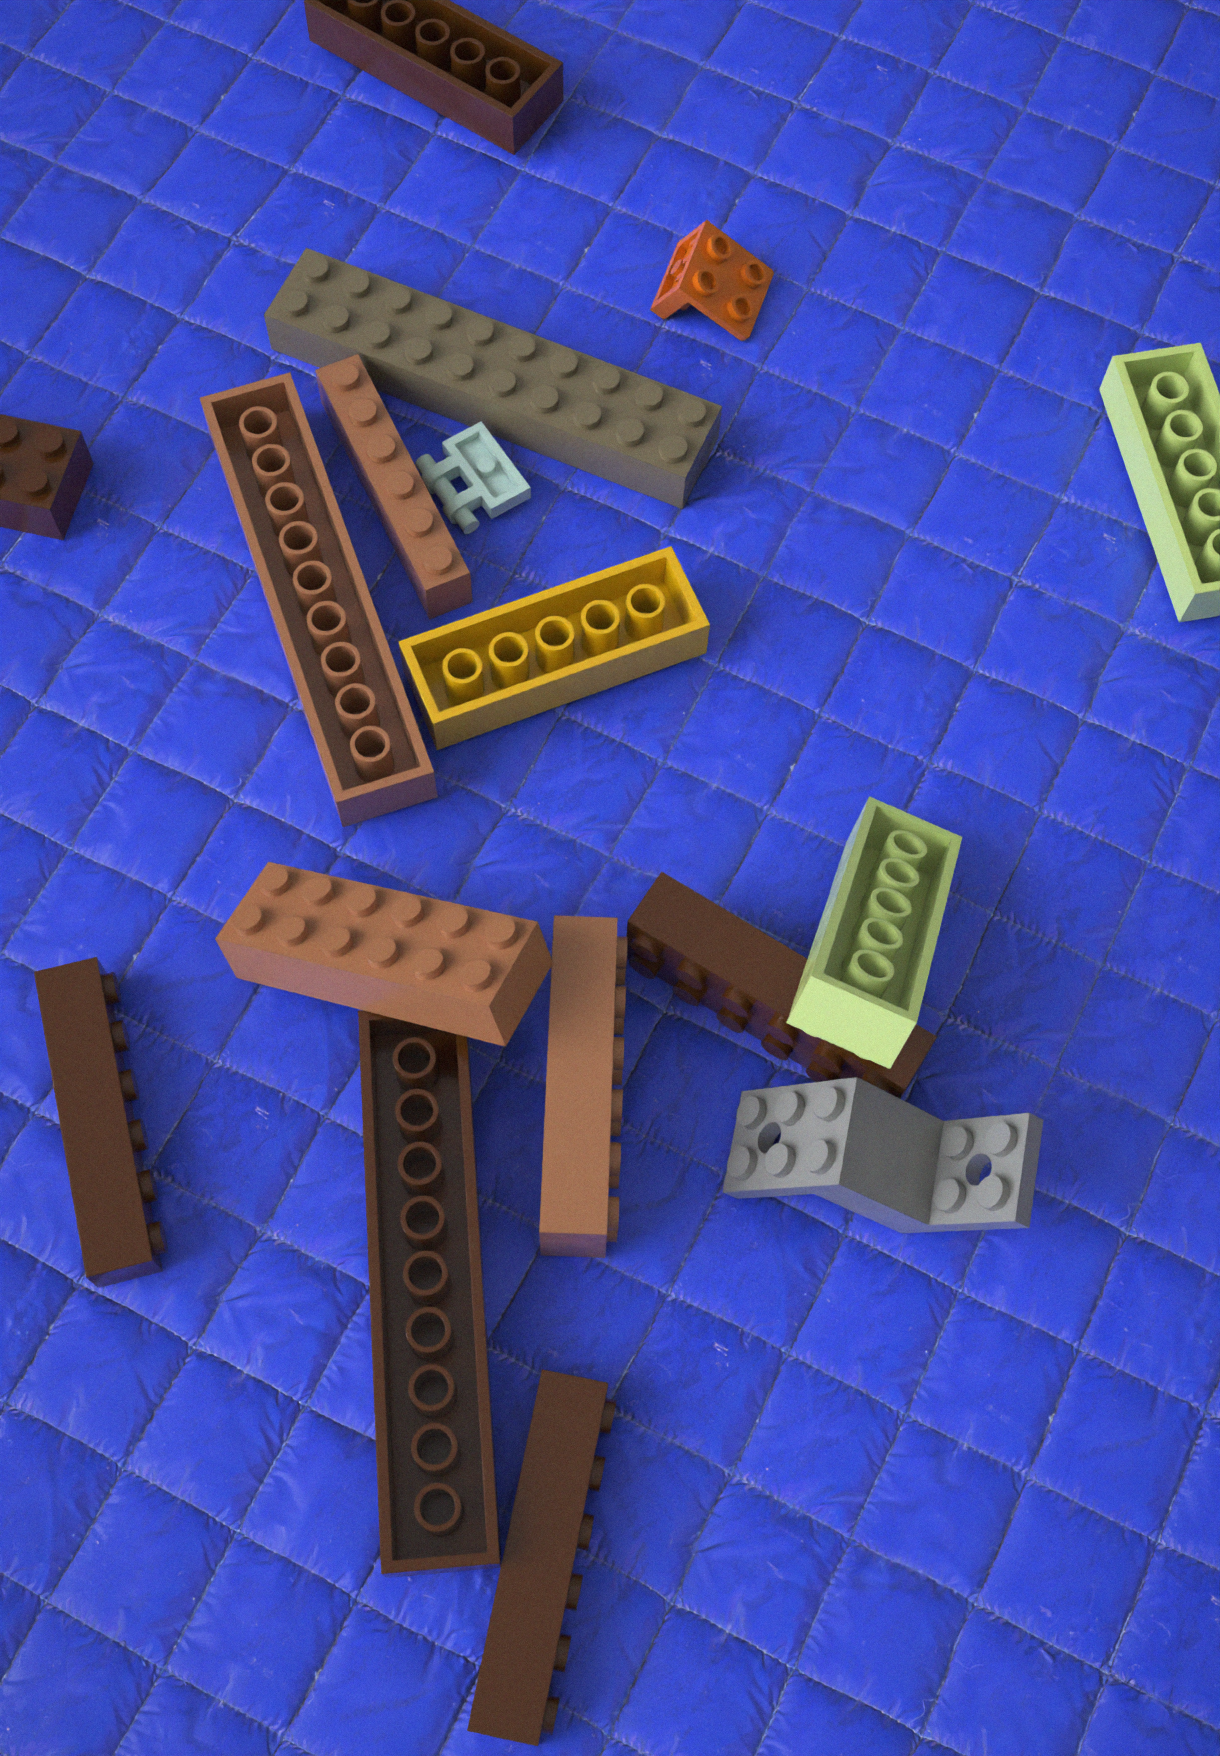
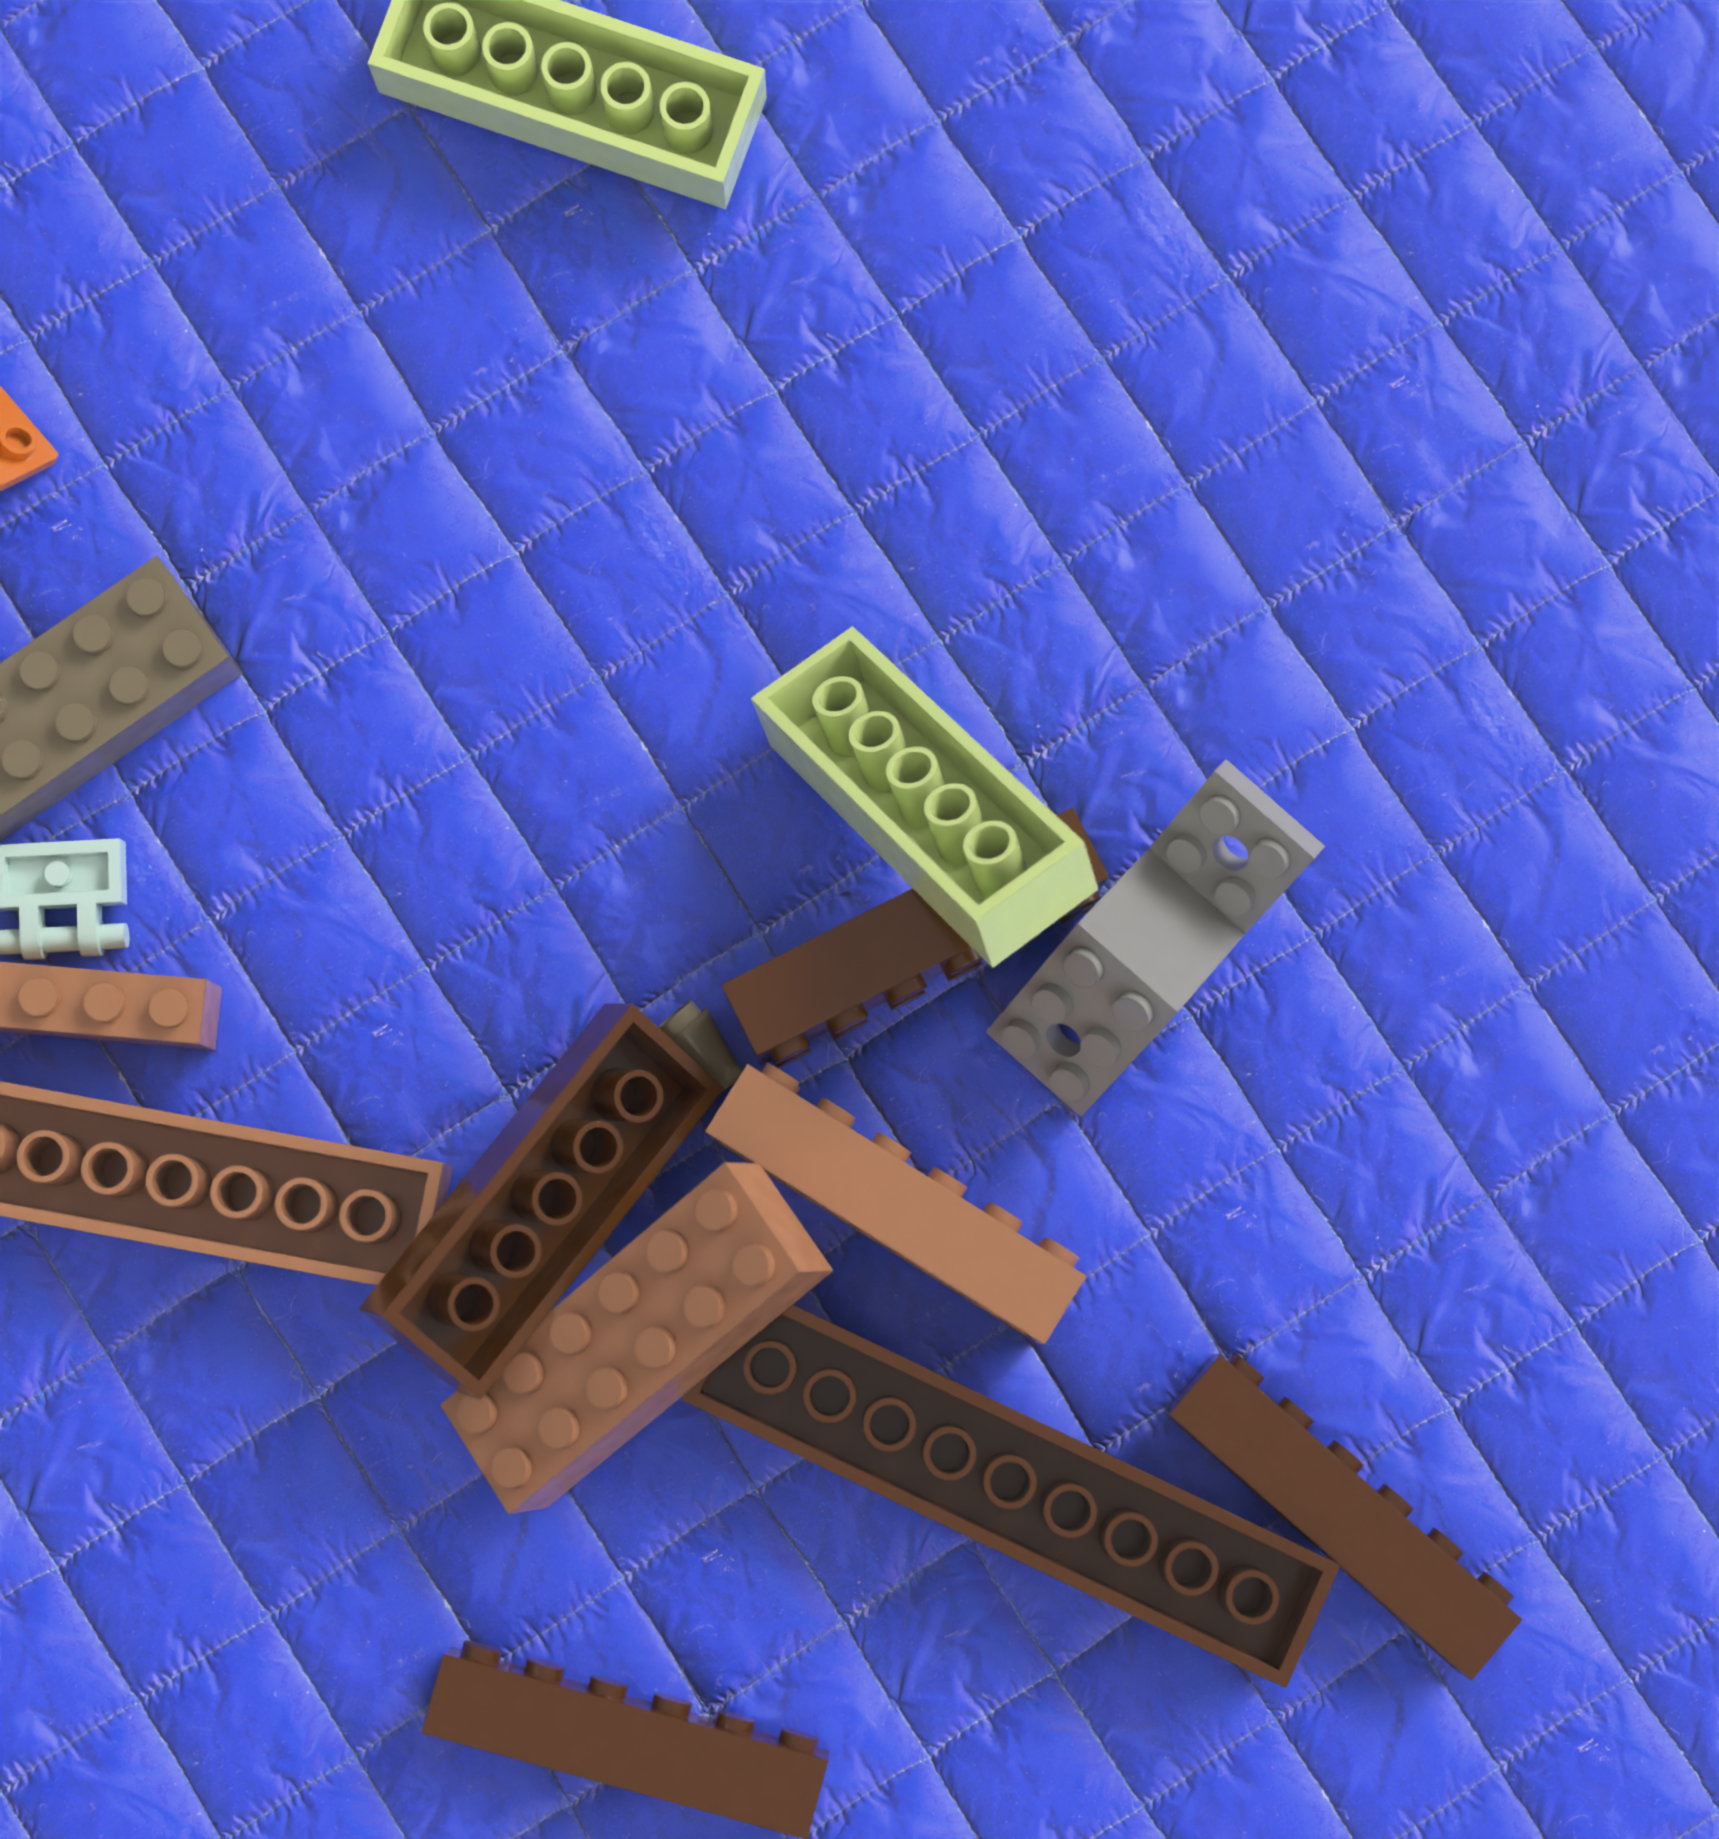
camera: 60 degrees left, 15 degrees up
yellow brick [398,546,710,750] -> none
none -> reddish brown brick [358,1003,724,1400]
none -> dark tan cone [658,999,743,1093]

